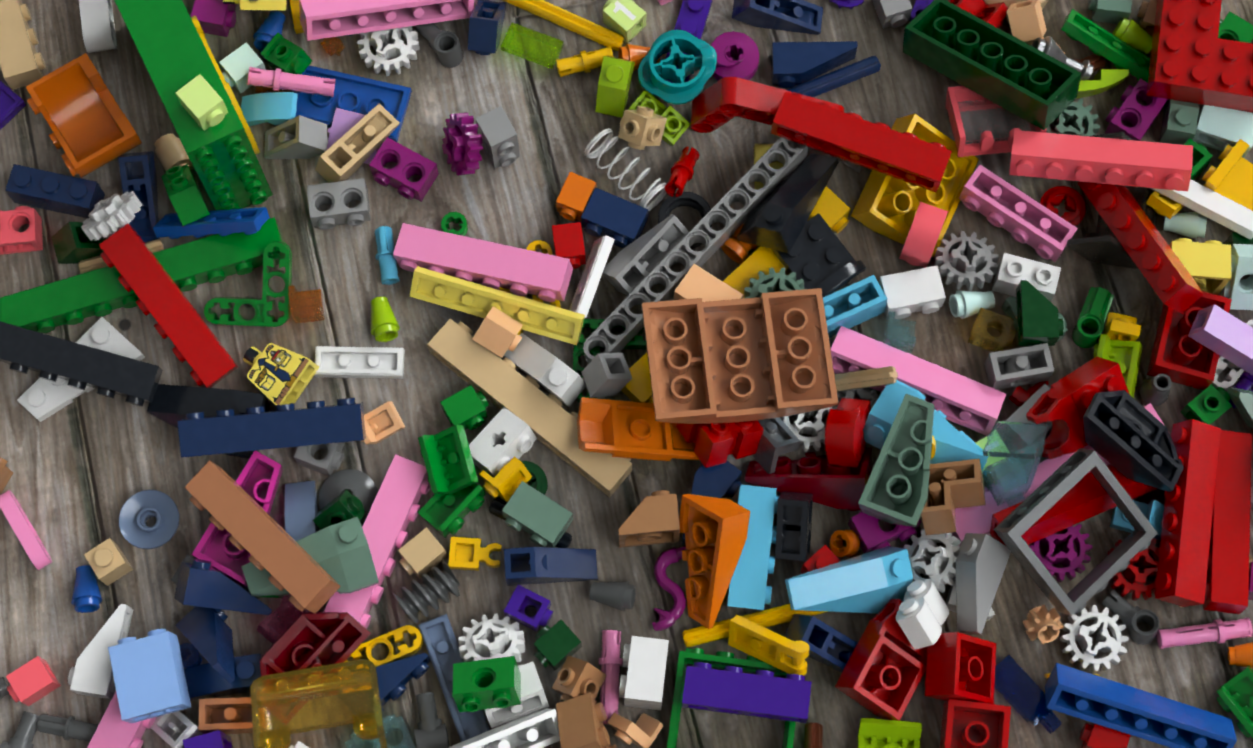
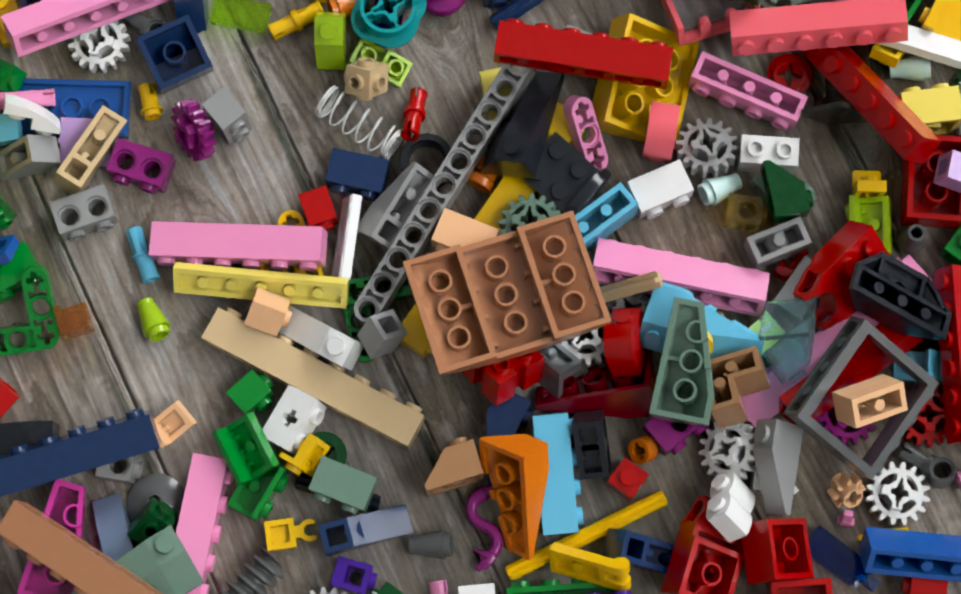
camera: 10 degrees left, 5 degrees up
torso [243,343,319,405] -> none
white tile [315,346,405,379] -> none
clear orange plate [320,37,346,56] -> none
tan brick [398,527,448,579] -> none
green bush [441,212,468,236] -> none
orange brick [556,172,597,221] -> none
orange piece [577,397,699,461] -> none
red beam [690,77,844,133] -> none
medium azure wedge [785,546,913,614] -> none
clear light blue panel [883,311,916,353] -> none
green piece [1072,287,1114,348] -> none
none -> white slope [3,93,61,136]
none -> dark blue slope [136,14,213,95]
none -> yellow pin [137,82,163,121]
none -> bright pink beam [563,95,608,172]
none -> light nougat brick [832,374,908,429]
none -> bright pink piece [836,509,855,528]

